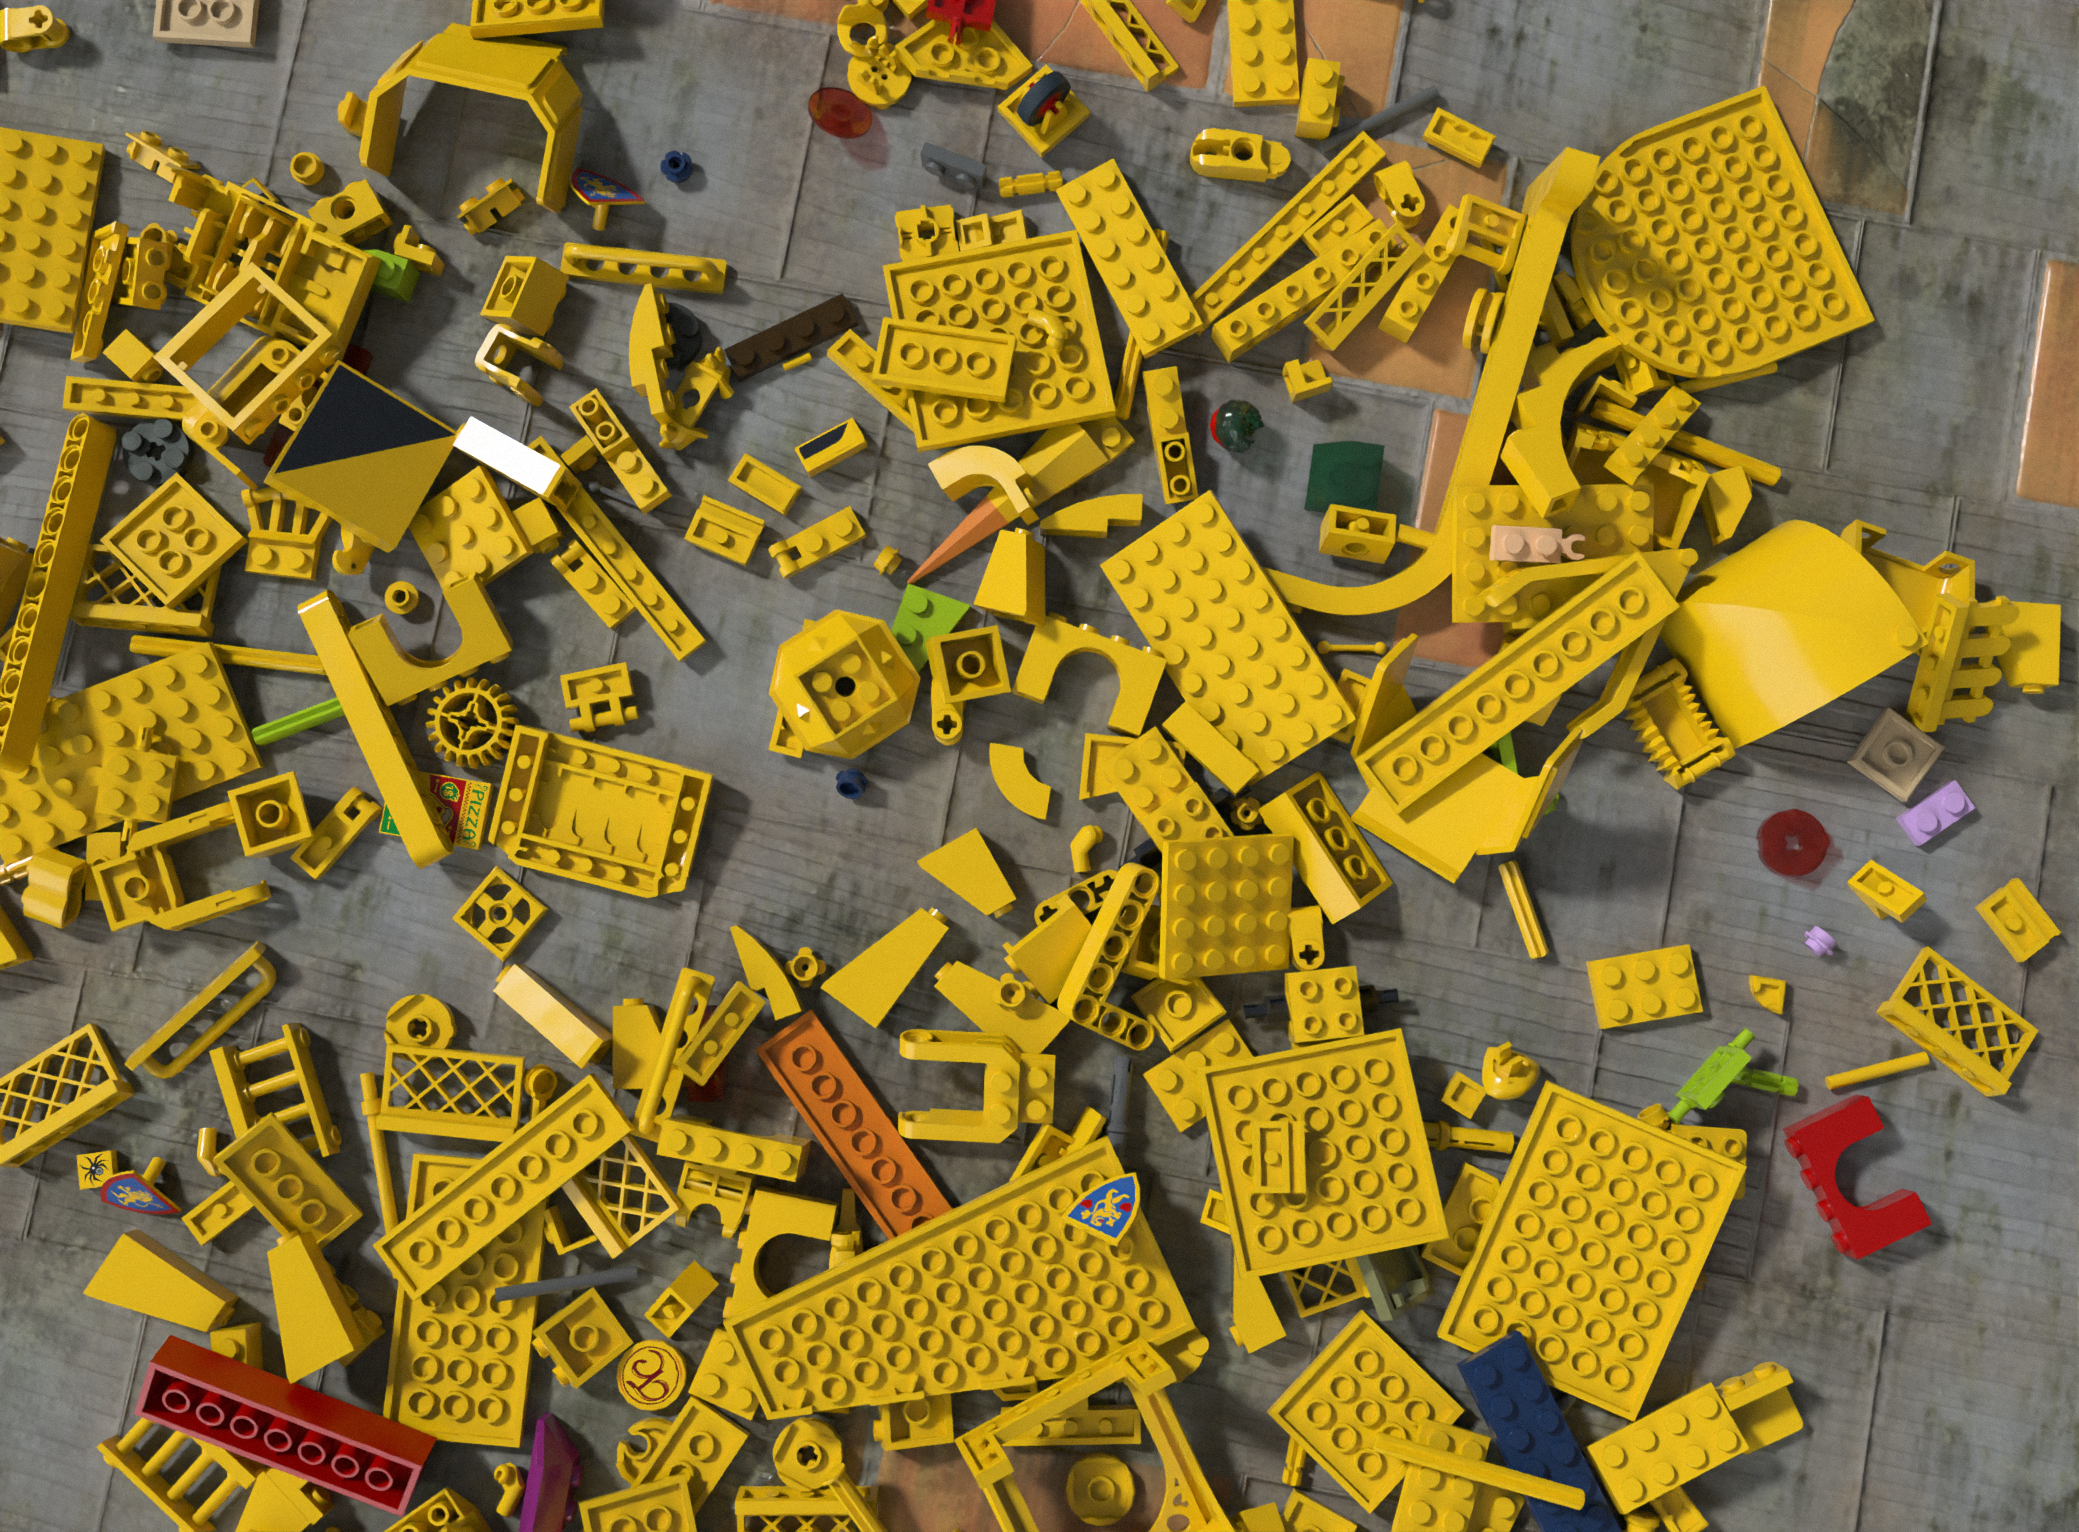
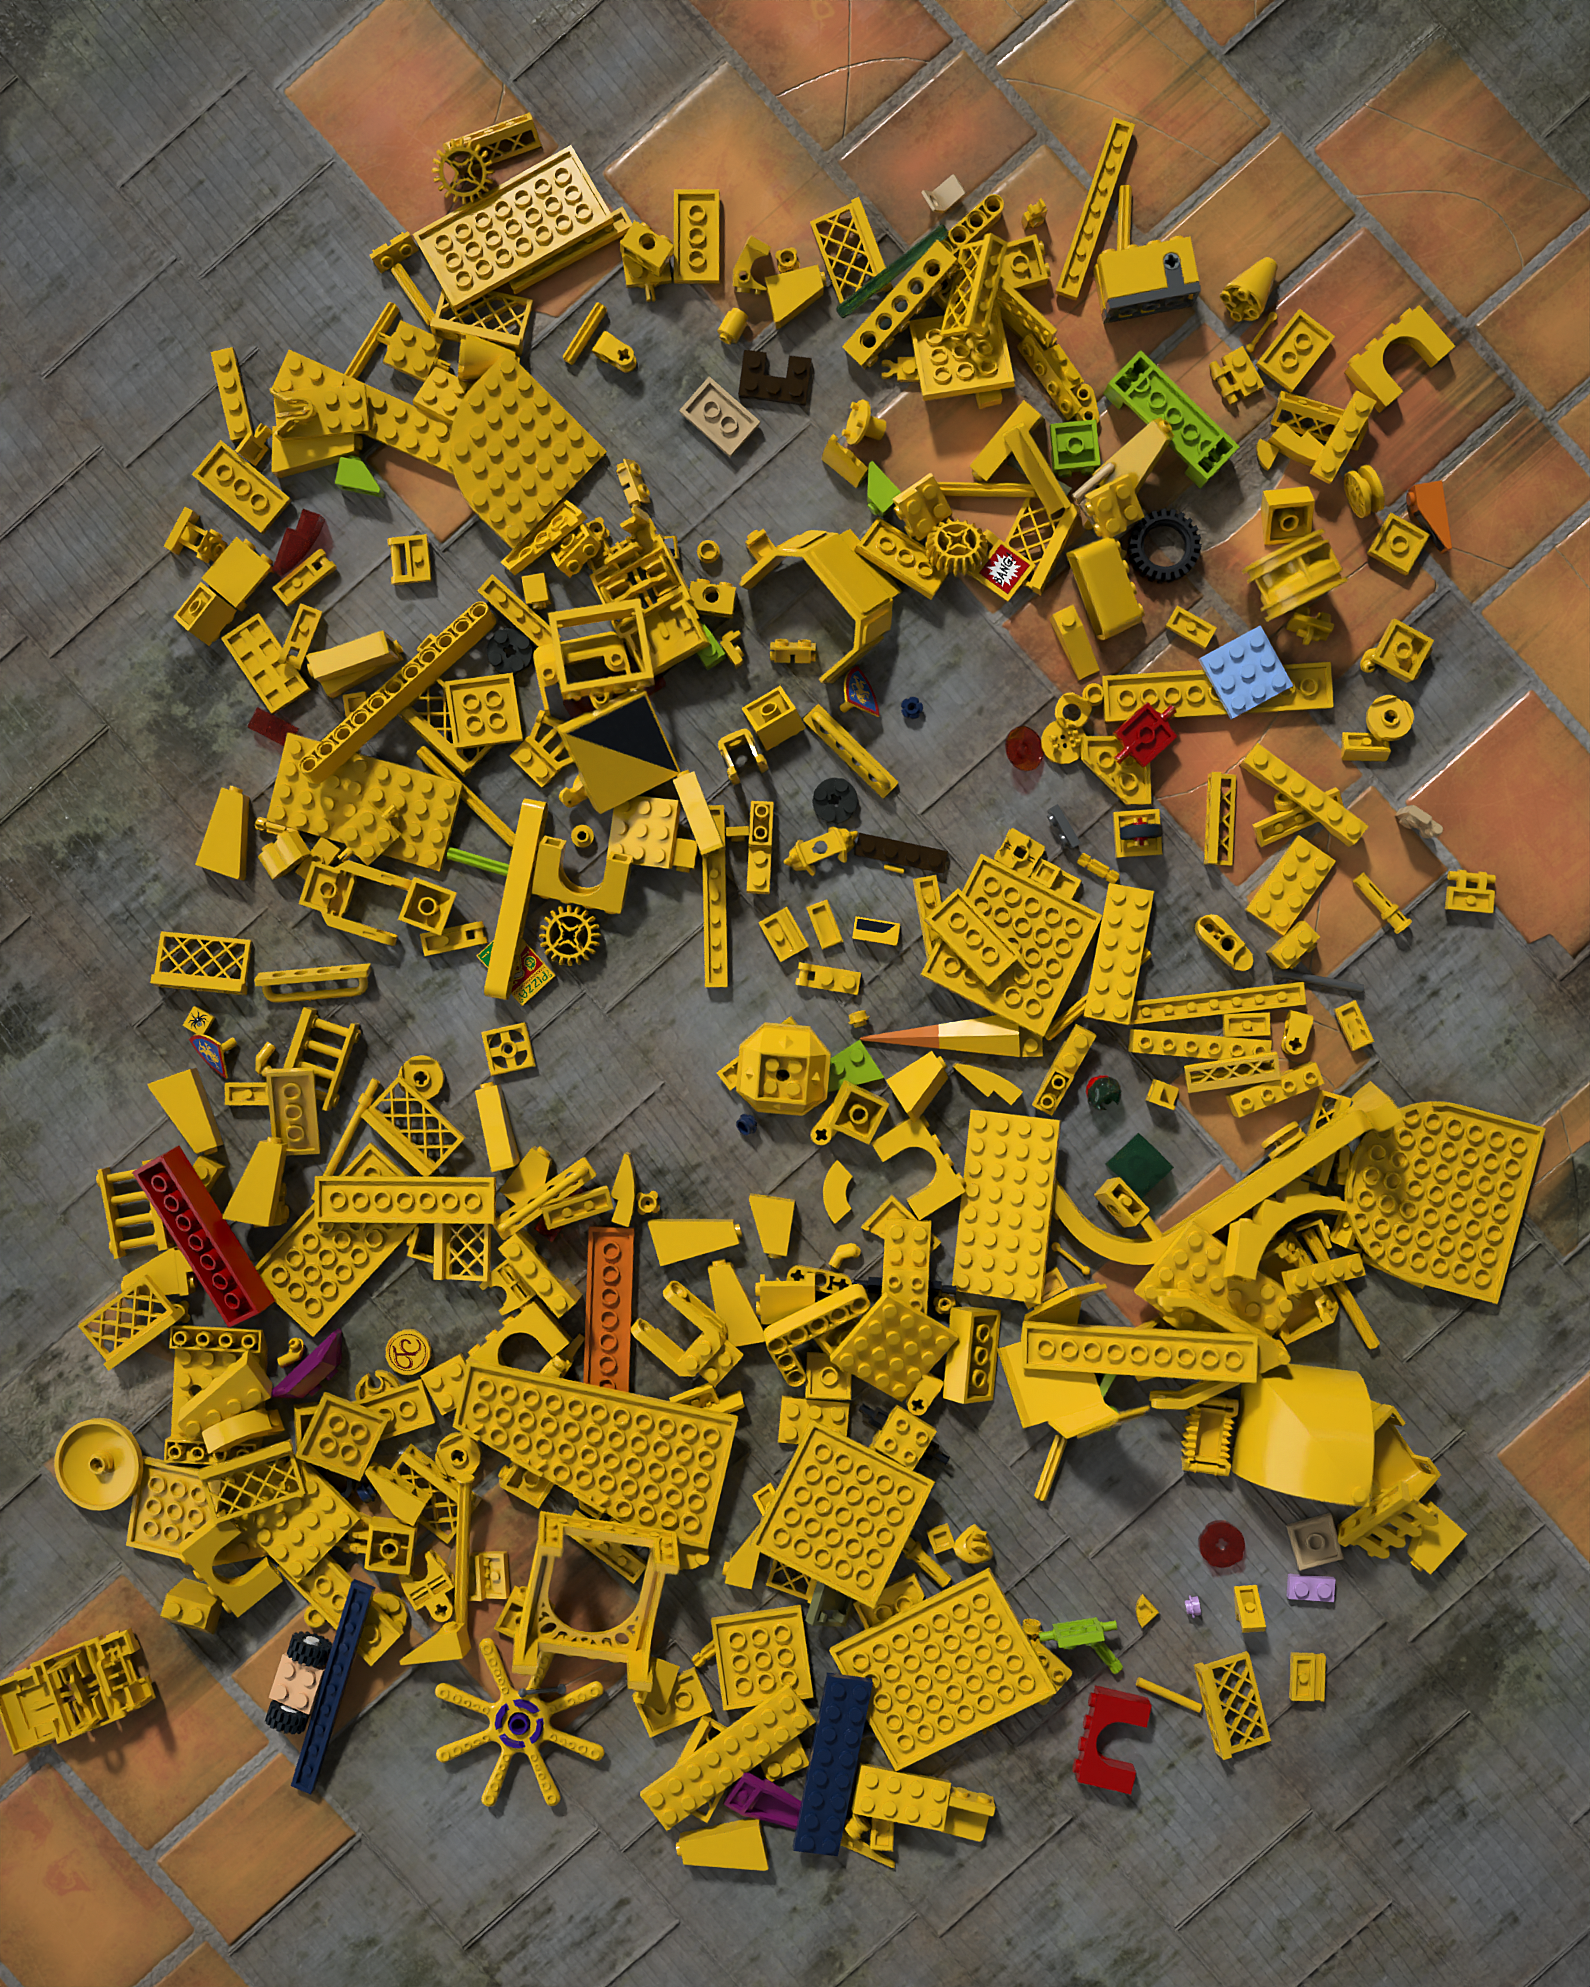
camera: 35 degrees right, 5 degrees up
yellow slope [488,725,715,898] -> none
dark grey bar [495,1266,638,1302] -> none
yellow plate [523,1064,557,1122] -> none
yellow plate [531,1287,633,1389] -> none
yellow plate [549,538,637,631] -> none
yellow plate [560,662,639,733] -> none
dark grey hinge [589,481,655,514] -> none
yellow slope [629,283,676,425] -> none
yellow slope [644,1260,719,1339] -> none
yellow arch [928,446,1039,525] -> none
yellow plate [991,973,1032,1014] -> none
yellow arm [1027,308,1068,349] -> none
shield [1061,1172,1141,1247] -> none
yellow tile [1066,1452,1136,1526] -> none
dark grey pin [1103,1056,1135,1163] -> none
yellow tile [1162,701,1259,796] -> none
yellow plate [1251,1121,1306,1193] -> none
yellow axle [1373,1432,1585,1510] -> none
yellow plate [1446,193,1526,275] -> none
light nougat plate [1489,525,1585,563] -> none
yellow plate [1586,944,1703,1029] -> none
yellow slope [1699,465,1752,546] -> none

